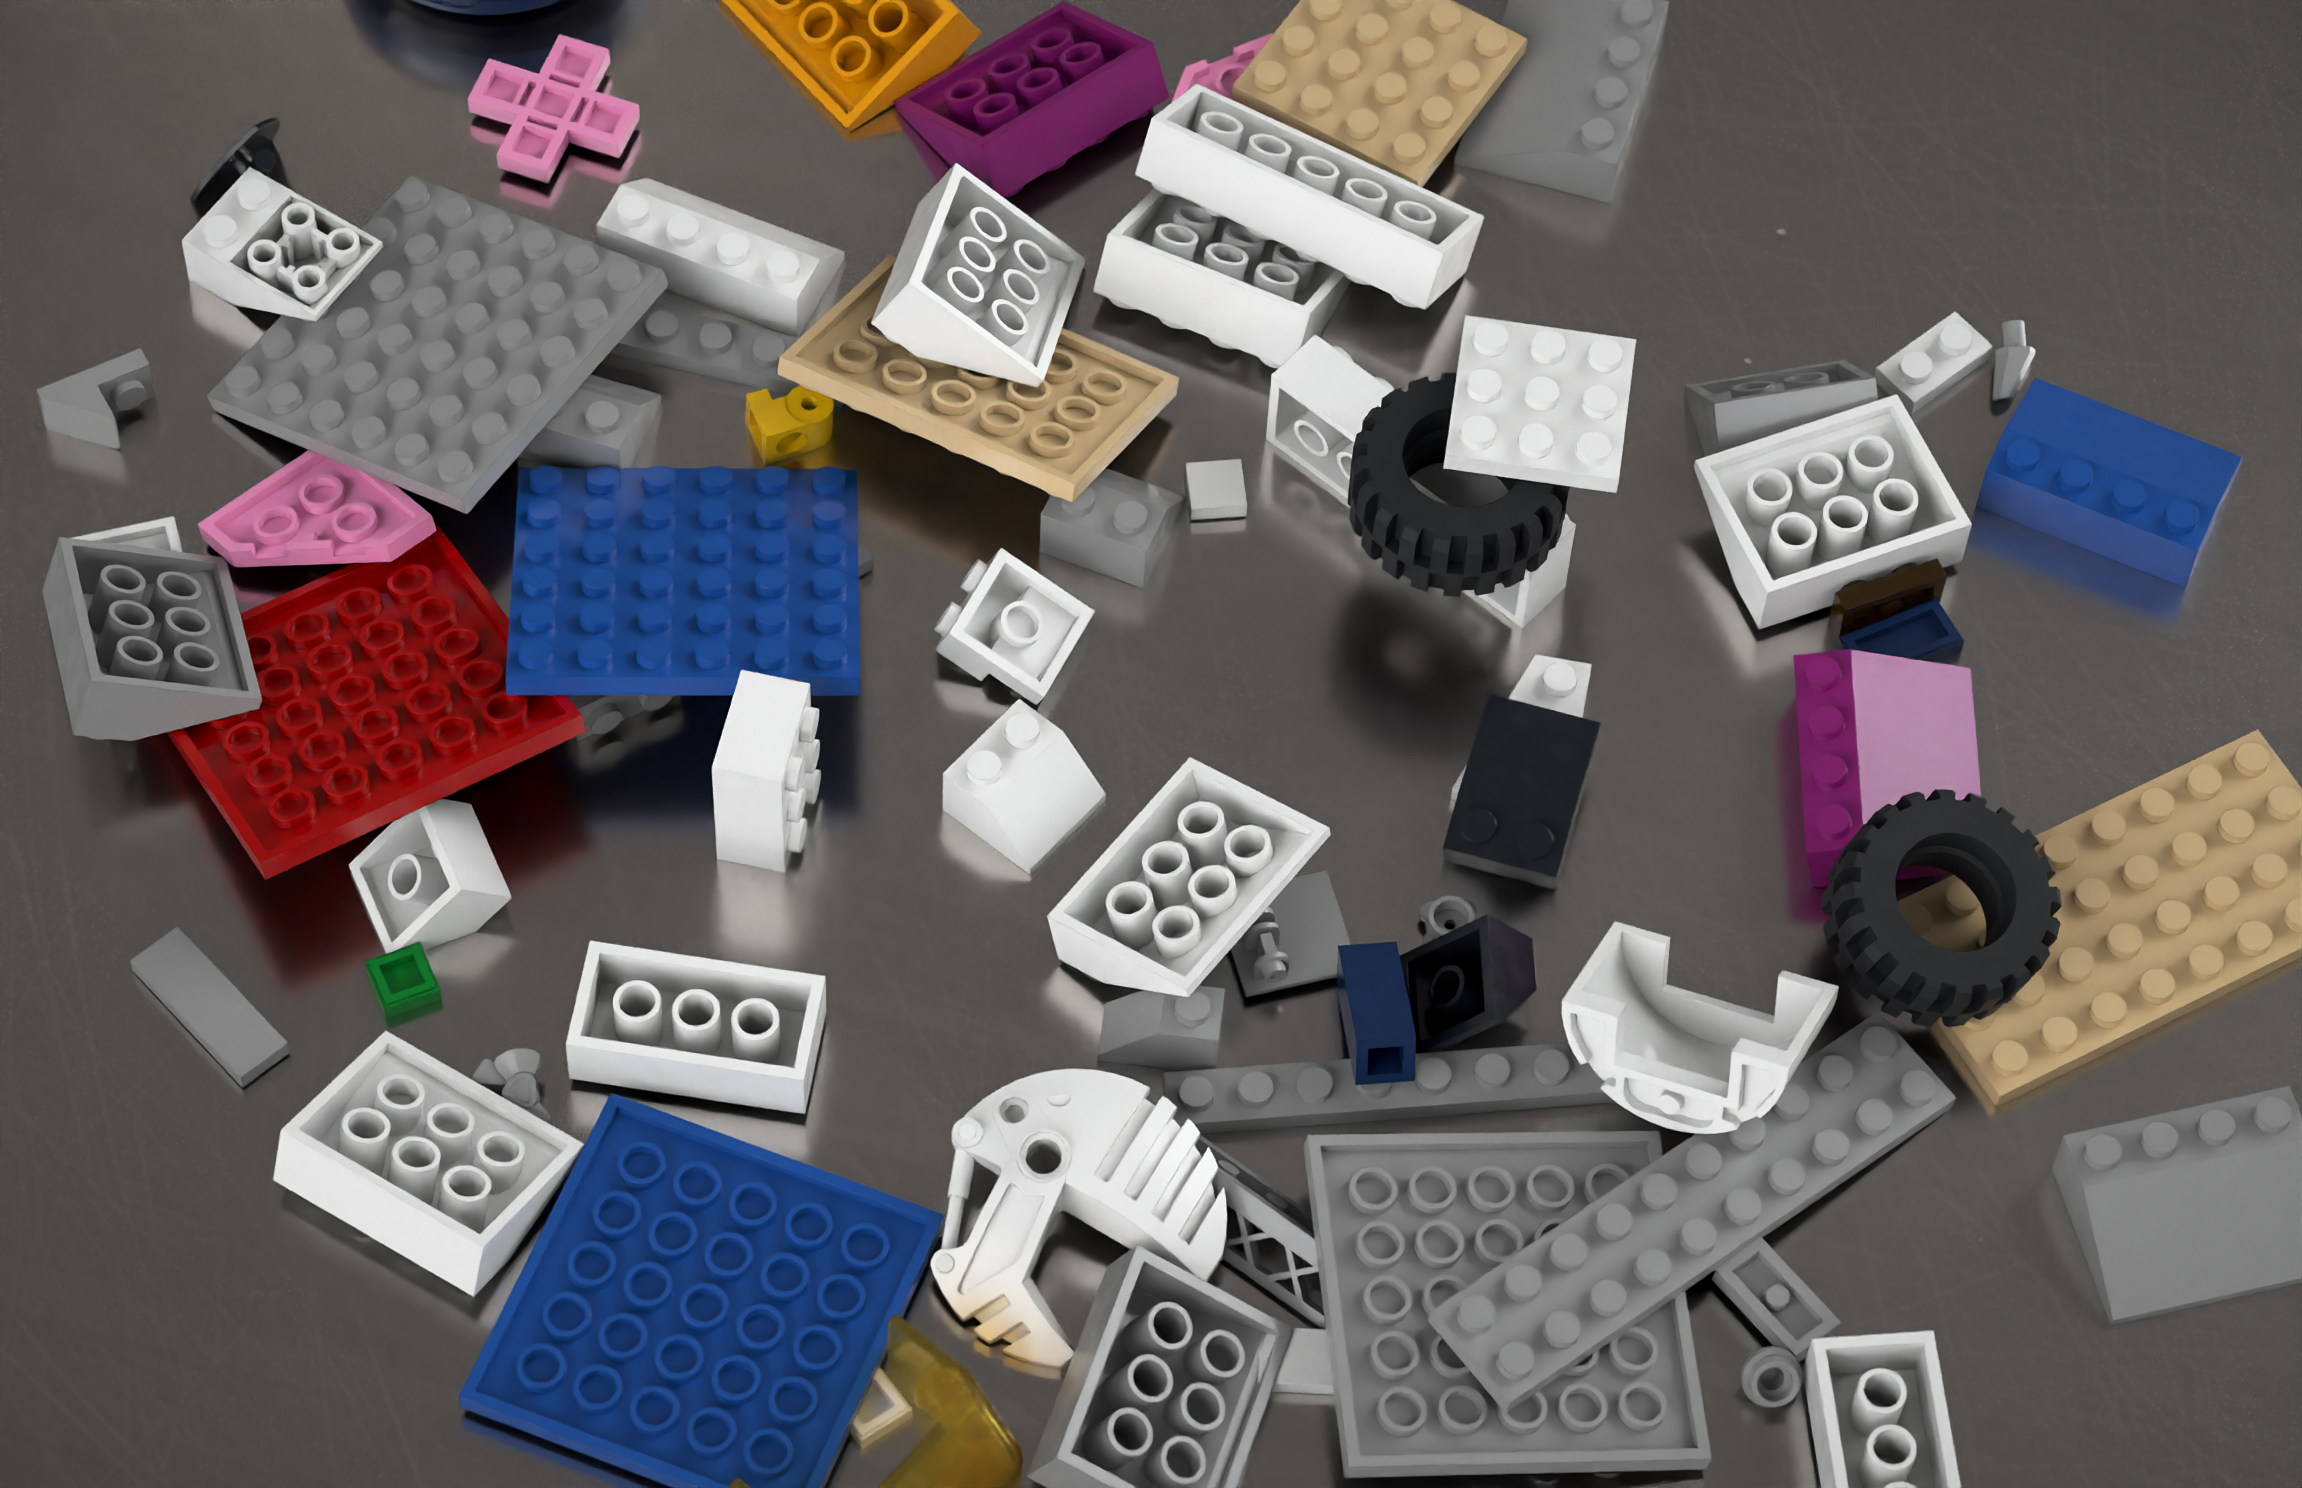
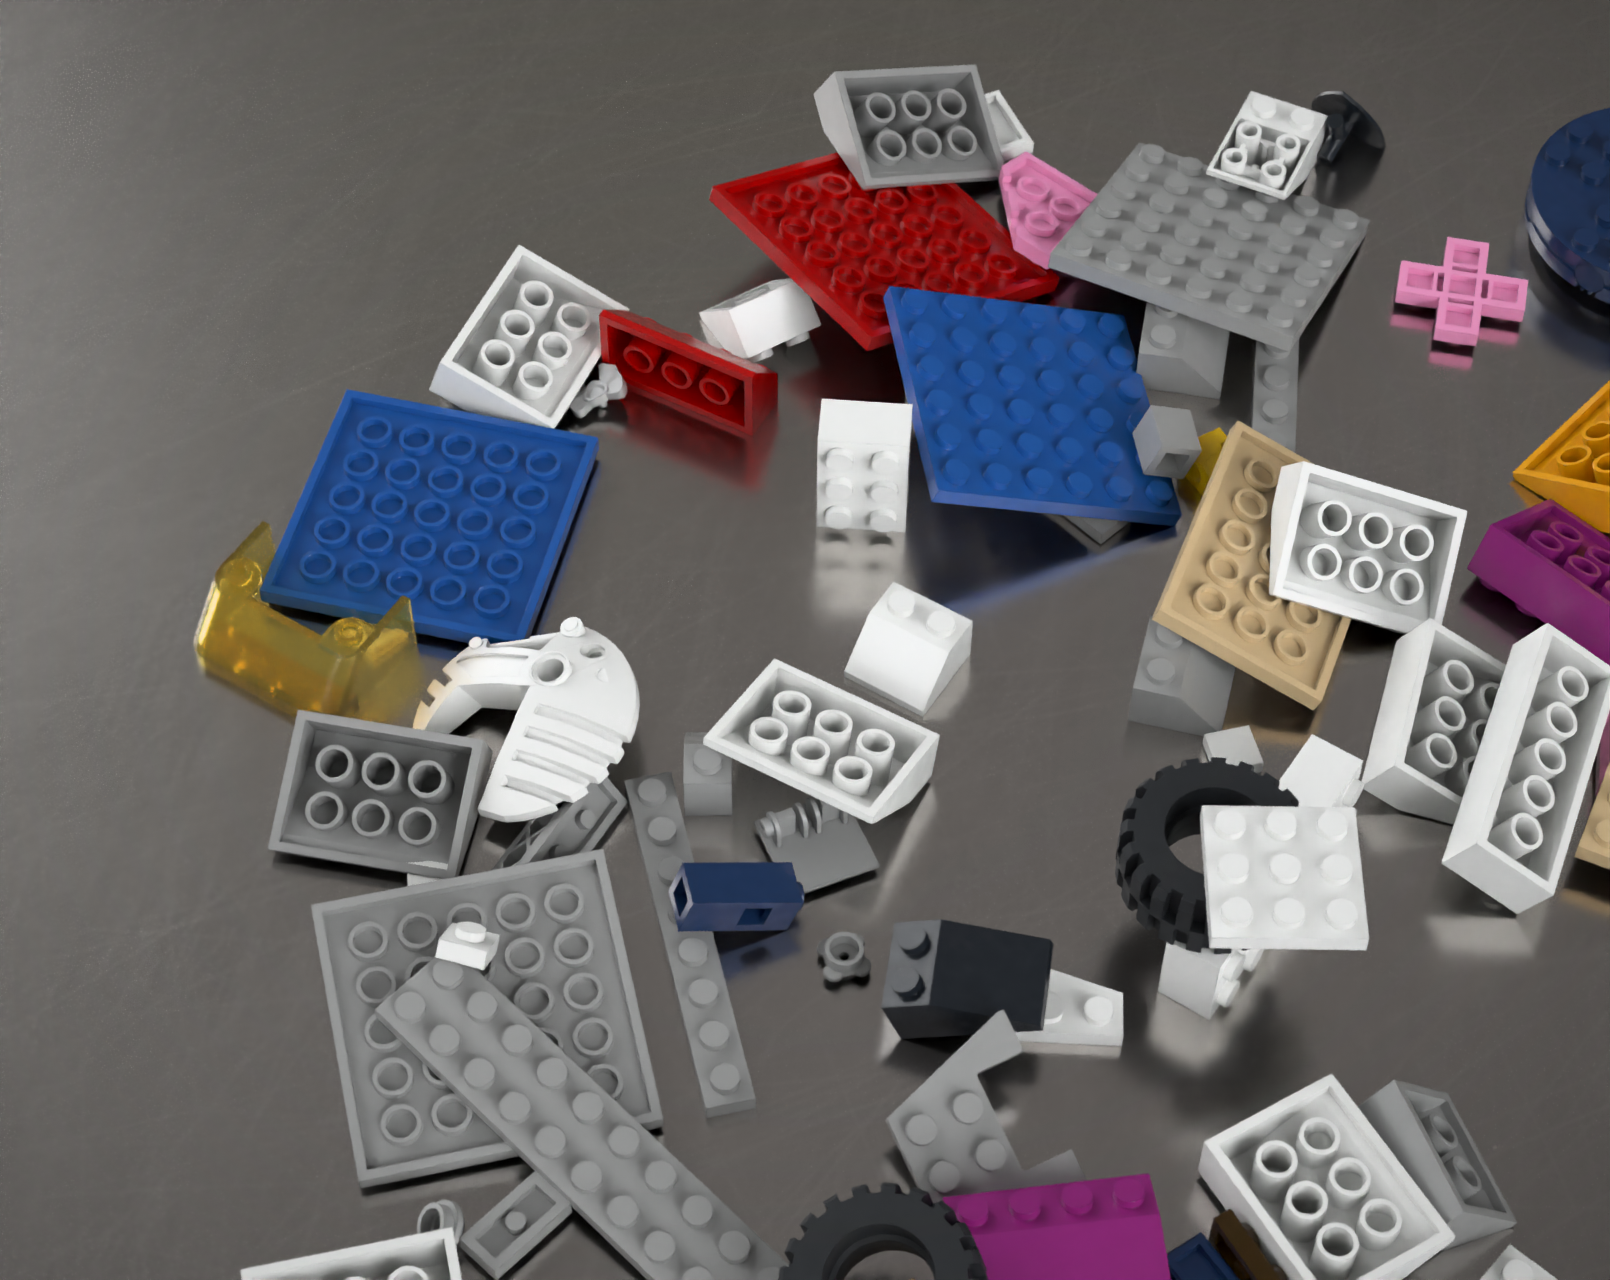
camera: 85 degrees right, 5 degrees down
light grey slope [36,348,156,449] -> none
light grey tile [130,926,290,1088] -> none
green tile [364,942,442,1019] -> none
white brick [566,941,826,1114] -> none
white slope [596,178,844,337] -> none
white plate [934,548,1095,705] -> none
black slope [1400,914,1537,1054] -> none
white cylinder [1562,921,1839,1134] -> none
none -> white plate [435,921,500,970]
none -> red slope [599,309,778,436]
none -> light grey wing [885,1009,1087,1204]
none -> light grey brick [1132,405,1202,479]

